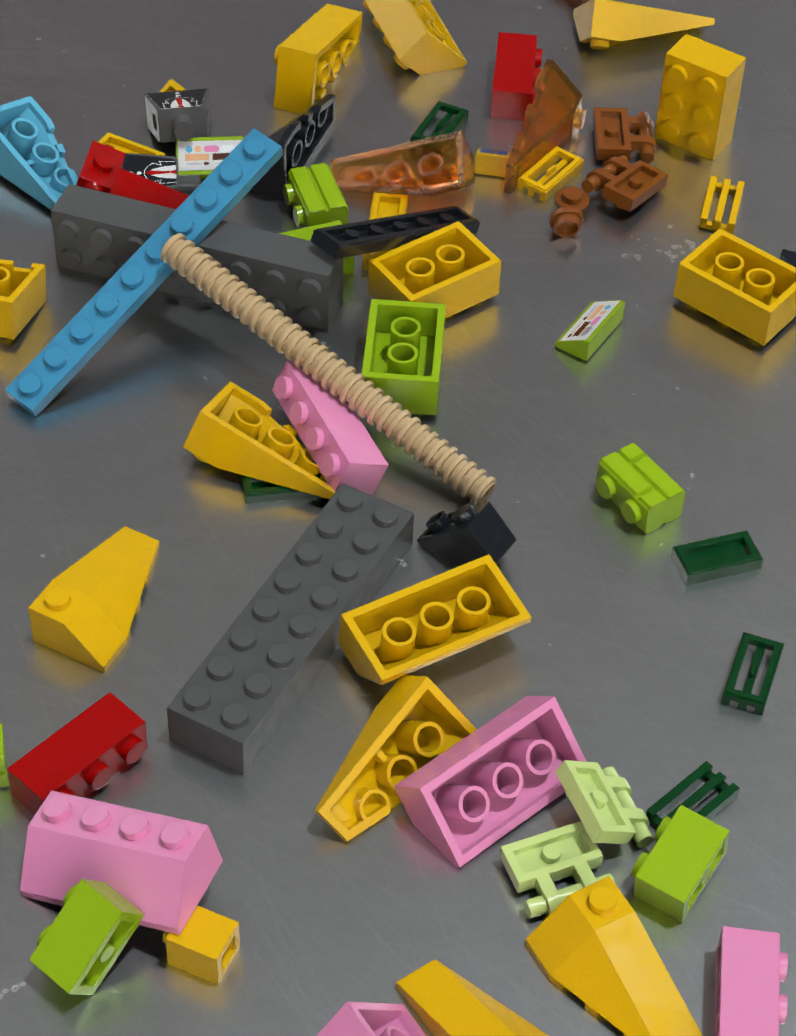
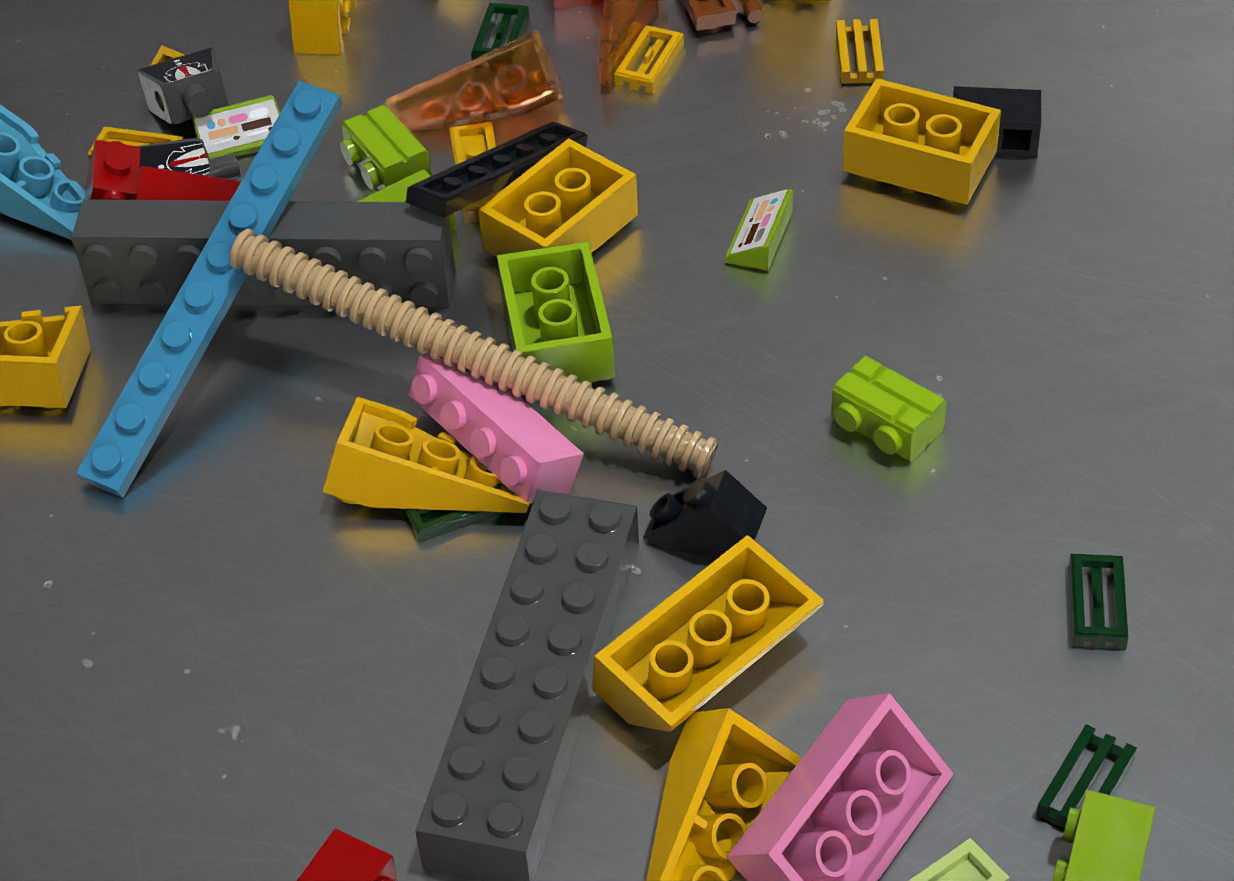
camera: 10 degrees left, 0 degrees up
yellow wedge [28,526,160,673] -> none
black wedge [249,93,336,201] -> none
yellow slope [474,148,512,177] -> none
dark orange plate [549,206,584,237] -> none
dark orange plate [554,186,590,214] -> none
yellowish green plate [555,760,654,848] -> none
dark orange plate [582,155,669,212] -> none
dark green tile [671,531,763,586] -> none

